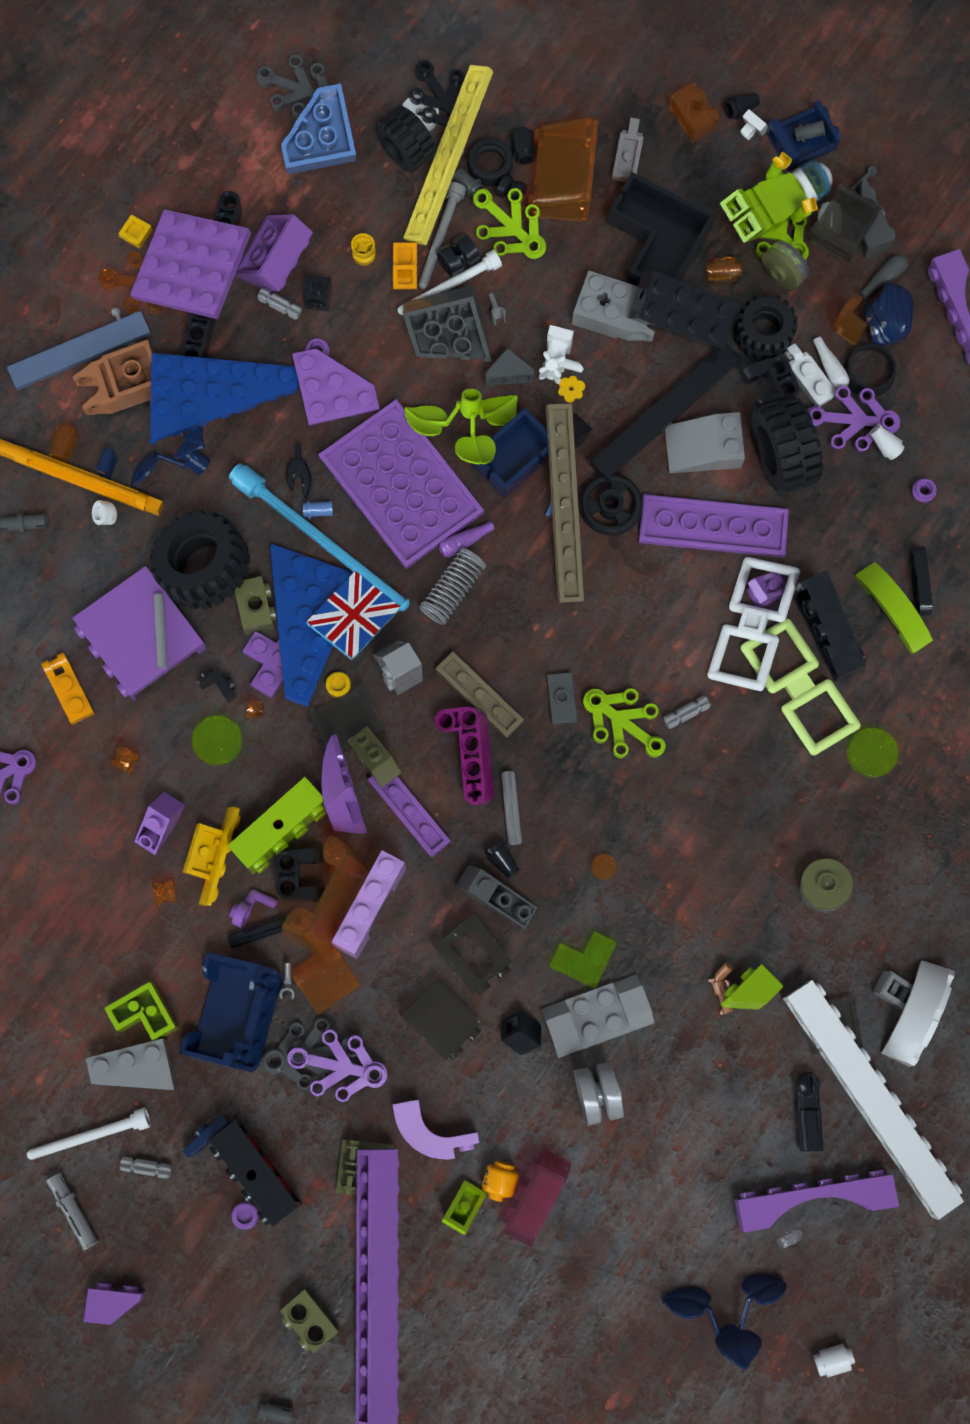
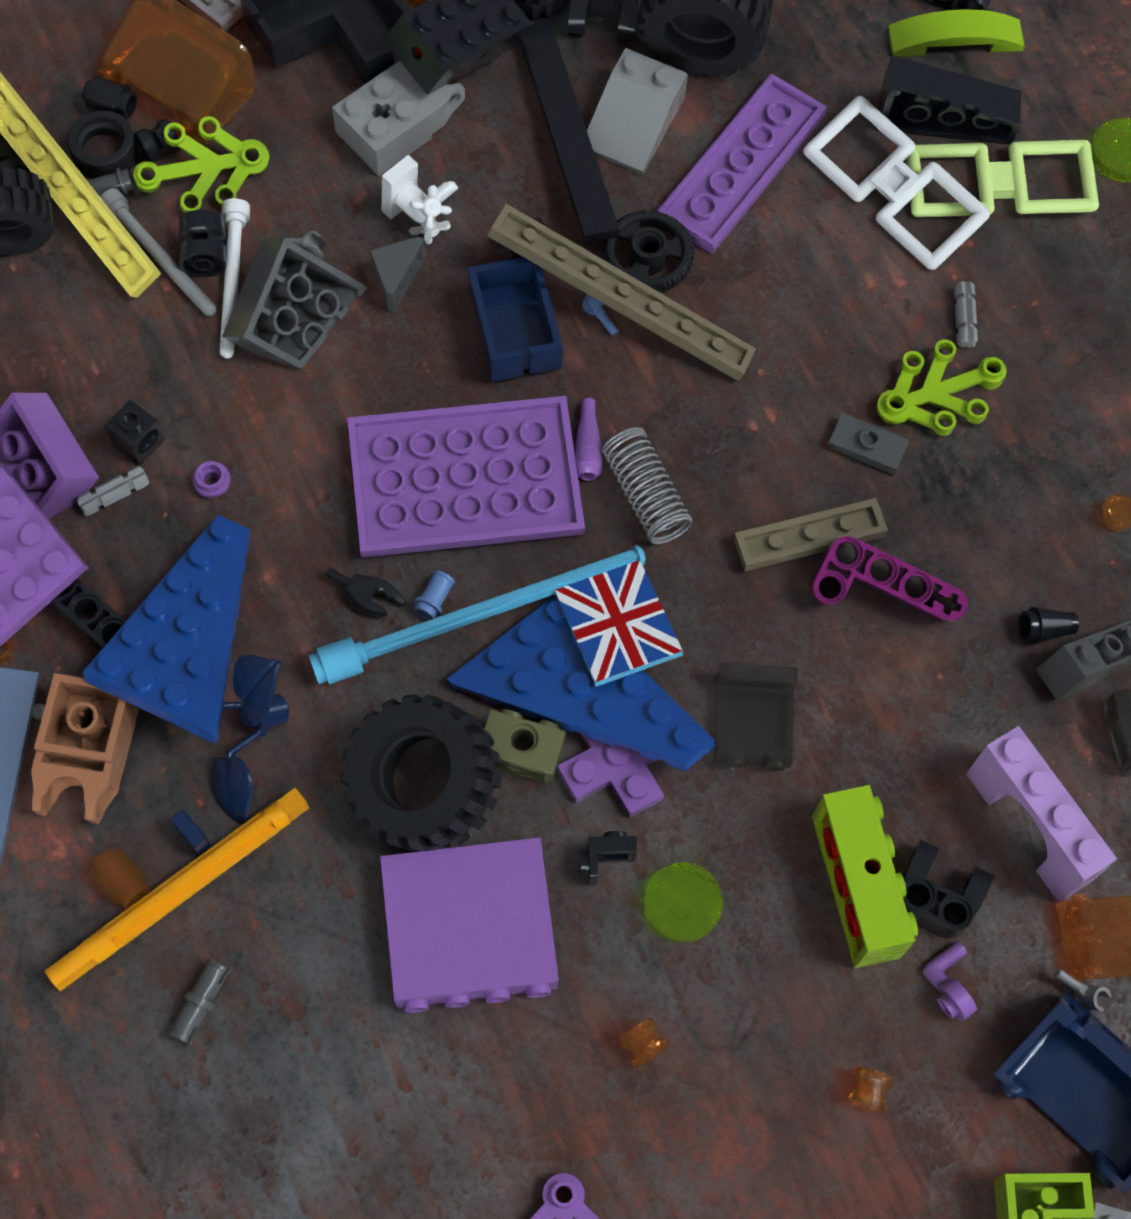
camera: 60 degrees left, 10 degrees down
light orange plate [41,652,95,725] -> none
white tile [92,500,117,525] -> none
medium lavender slope [134,792,185,855] -> none
light grey bar [153,594,167,669] -> none
yellow bracket [183,807,240,906] -> none
black axle [227,913,302,948] -> none
clear orange hinge [245,698,264,719] -> none
clear orange windscreen [282,835,370,956] -> none
medium lavender plate [292,349,380,426] -> none
medium lavender wedge [321,734,367,834] -> none
yellow tile [326,672,351,698] -> none
olive brick [347,726,401,788] -> none
yellow wheel [351,233,376,265] -> none
medium lavender plate [368,776,451,858] -> none
light grey wedge [373,640,423,696] -> none
light orange slope [393,243,417,290] -> none
lime plant [404,389,517,465] -> none
light grey axle [501,771,522,845] -> none
yellow plant [558,376,585,403] -> none
medium lavender slope [746,572,786,608] -> none

